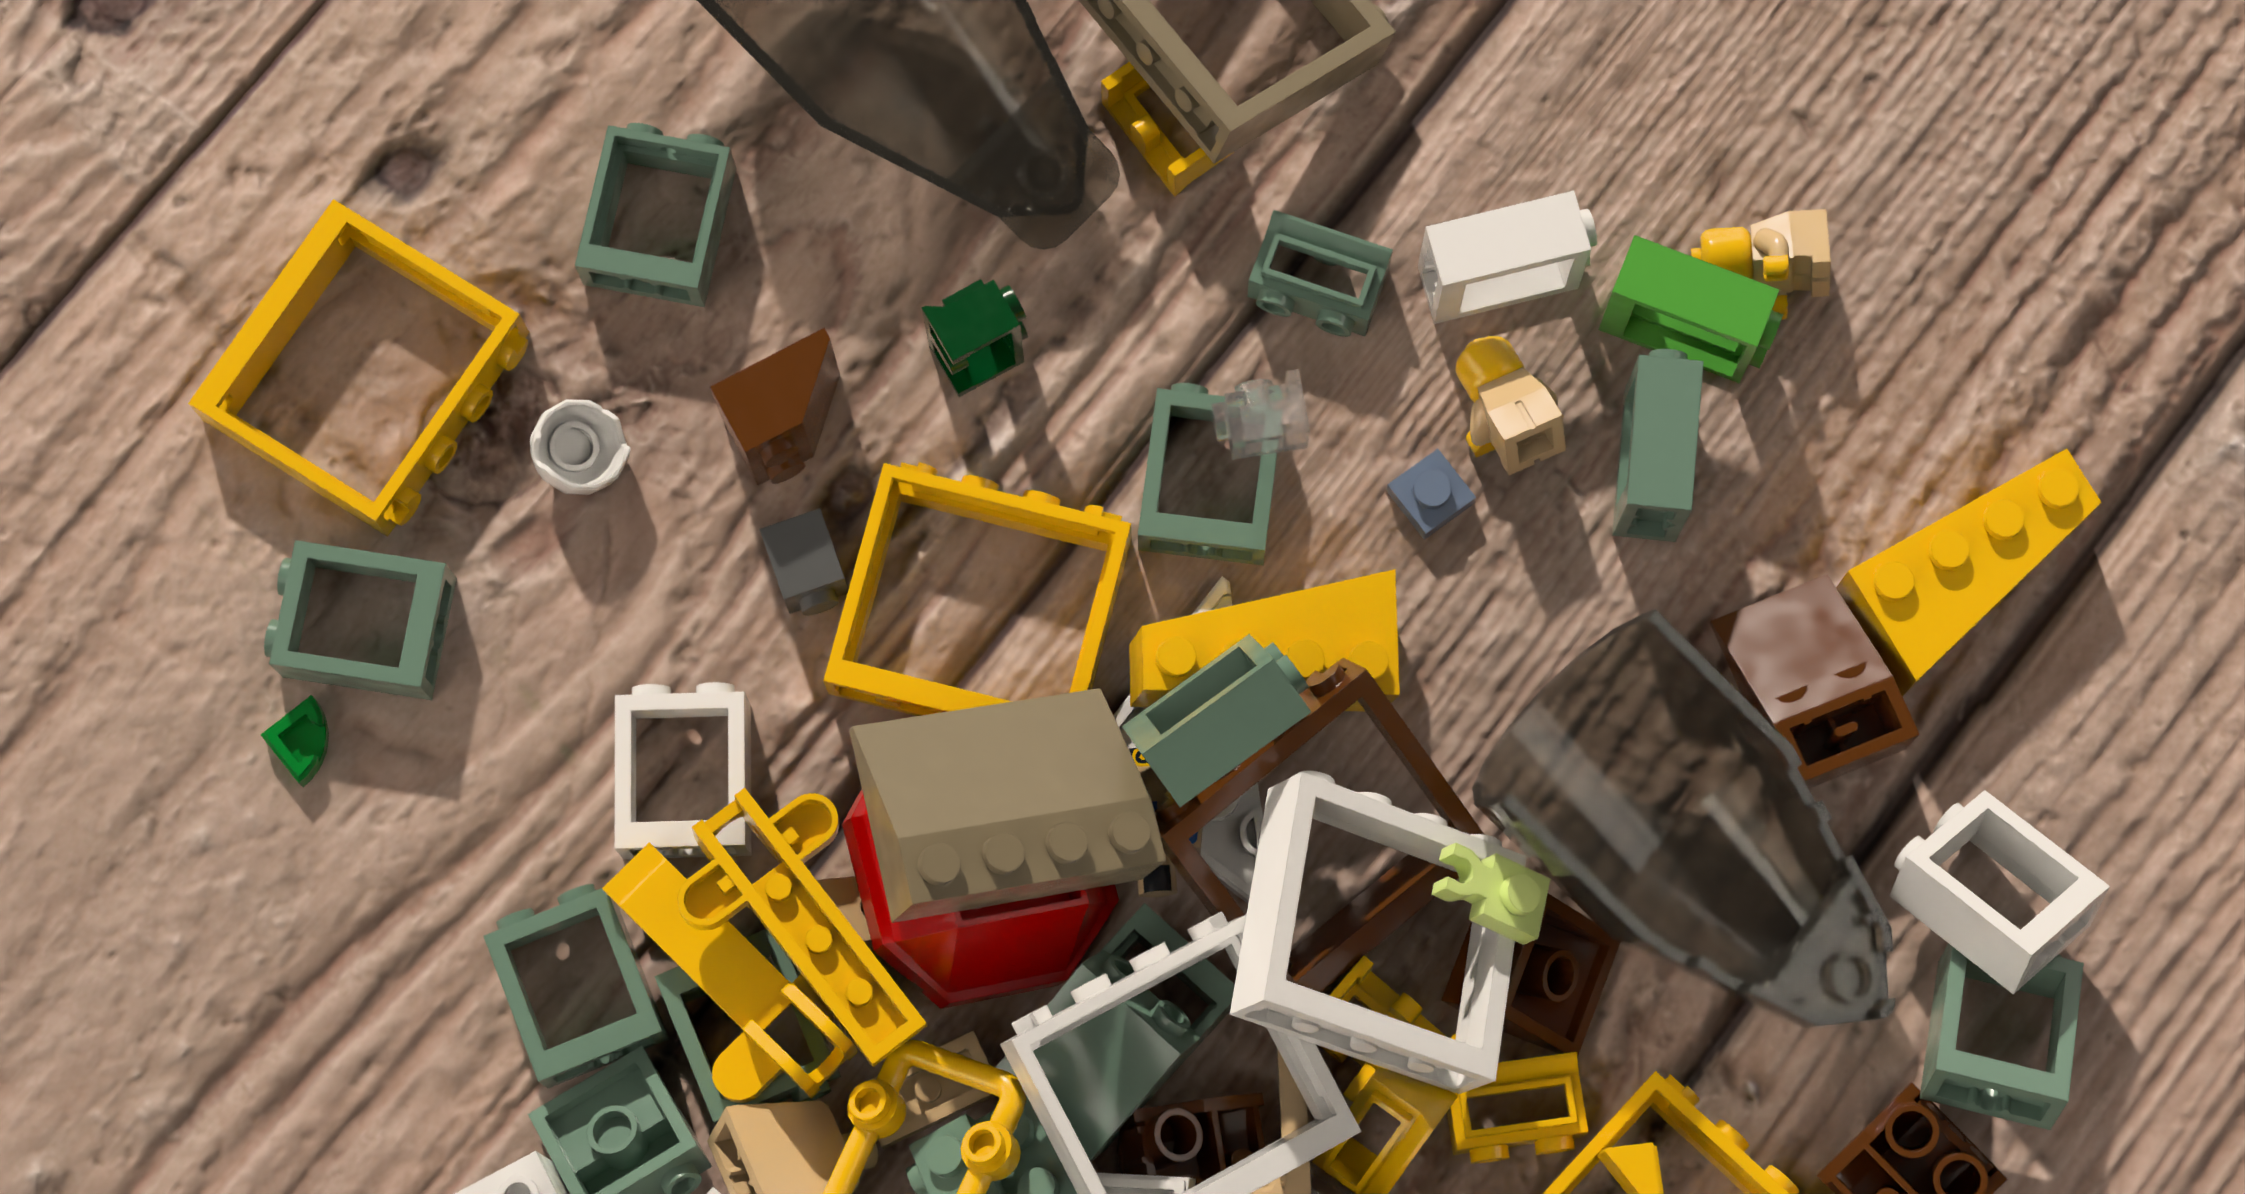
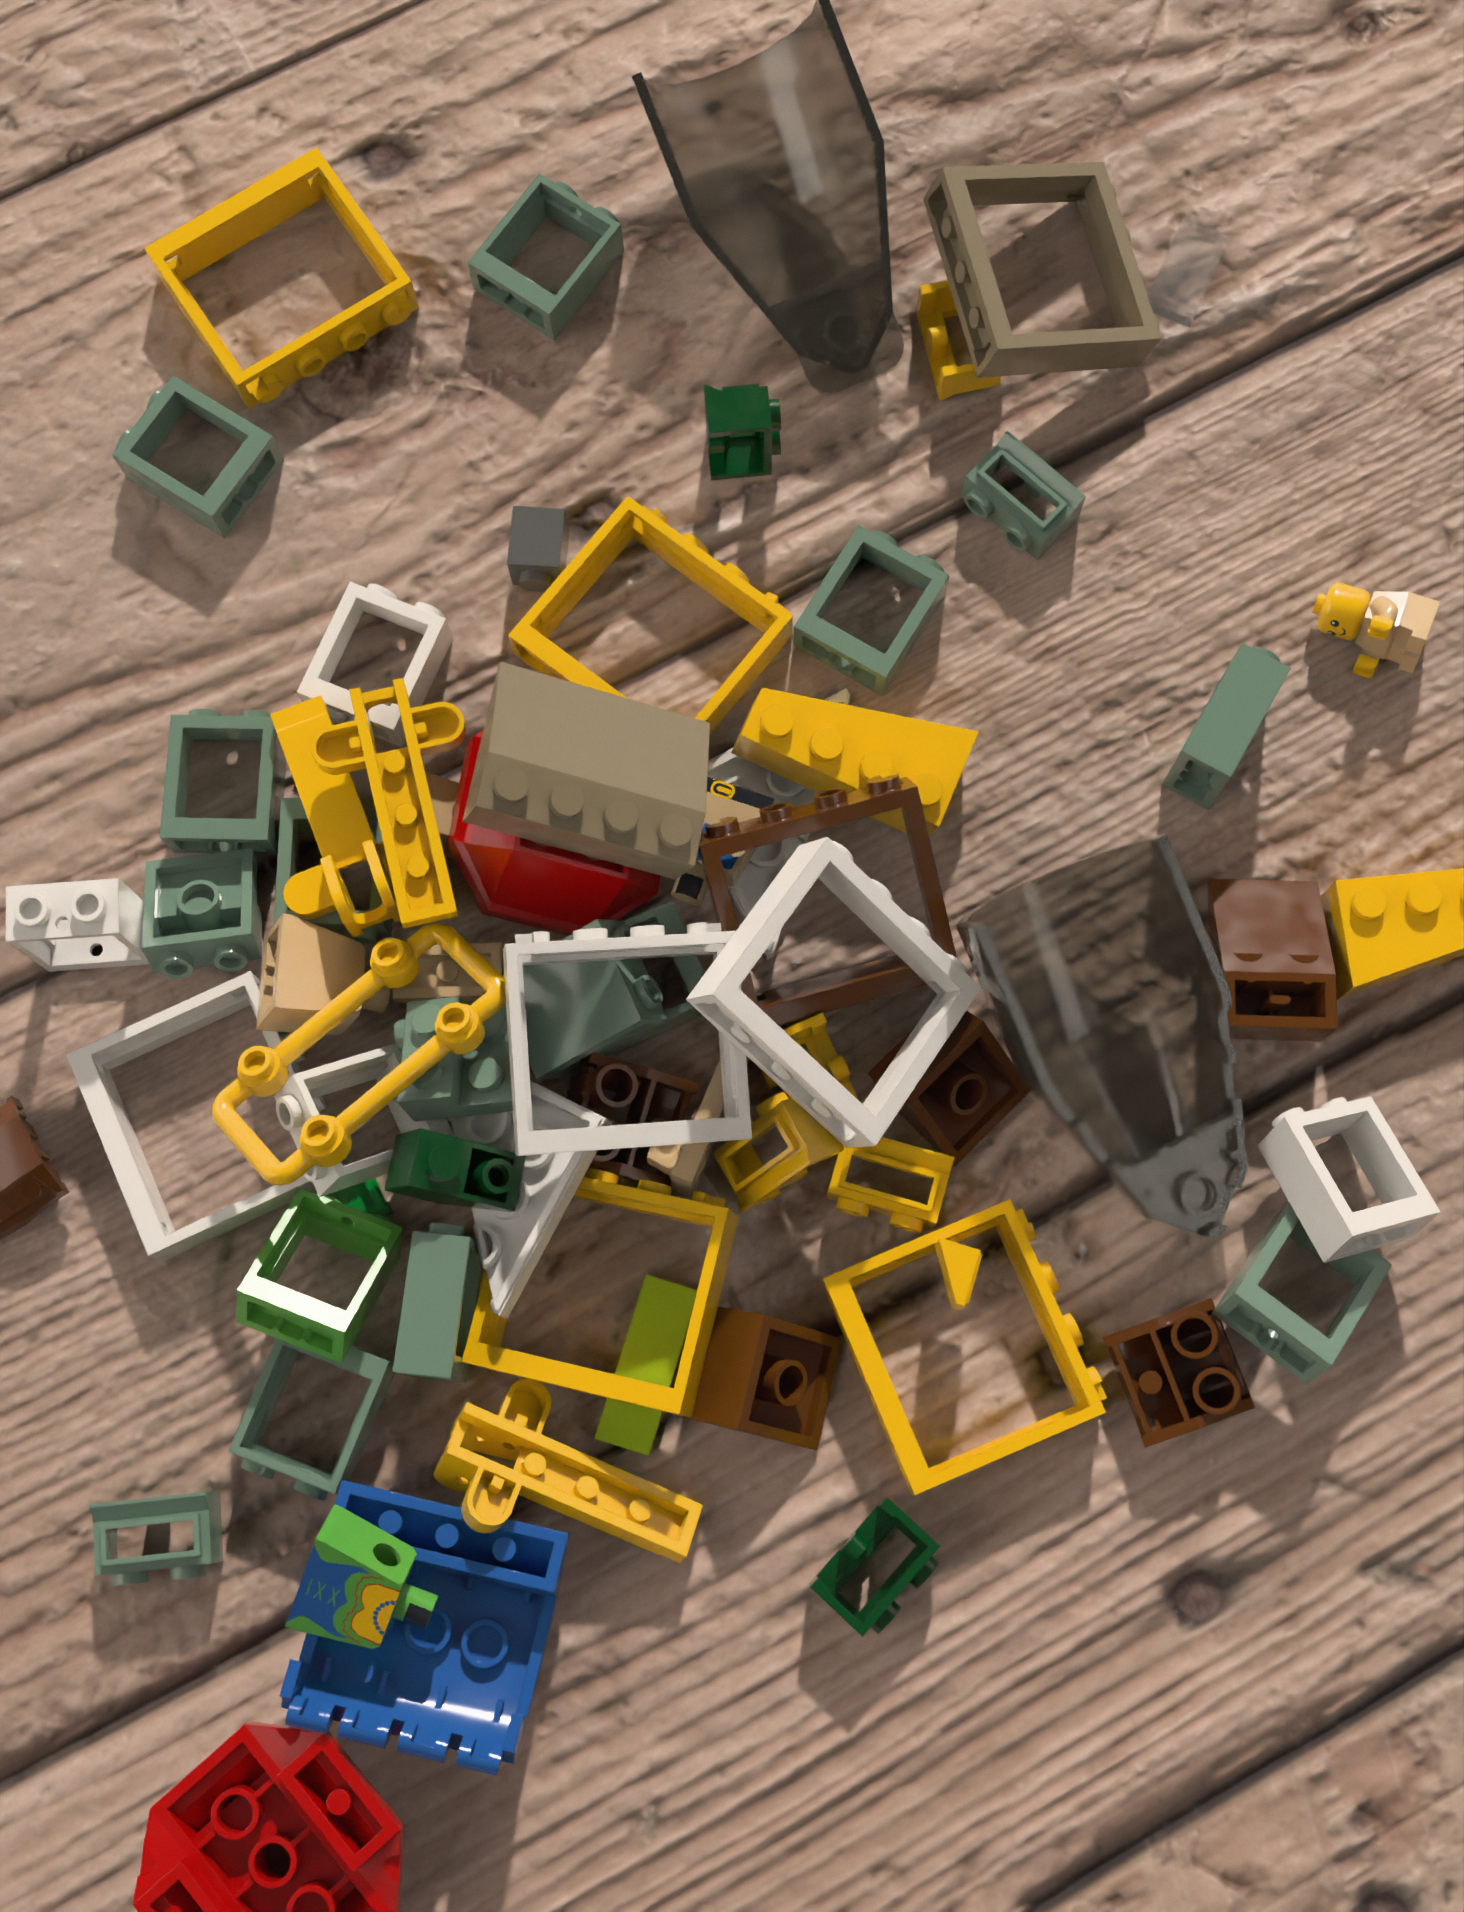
camera: 25 degrees right, 0 degrees up
green tile [260,695,329,787] -> none
white hair [530,399,631,495] -> none
reddish brown slope [710,328,840,485] -> none
sand green window [1122,634,1311,807] -> none
clear brick [1211,369,1310,460] -> none
sand blue plate [1386,448,1476,540] -> none
white window [1418,190,1597,324] -> none
yellowish green plate [1431,843,1551,945] -> none
tan piece [1455,336,1566,475] -> none
bright green window [1598,235,1783,383] -> none

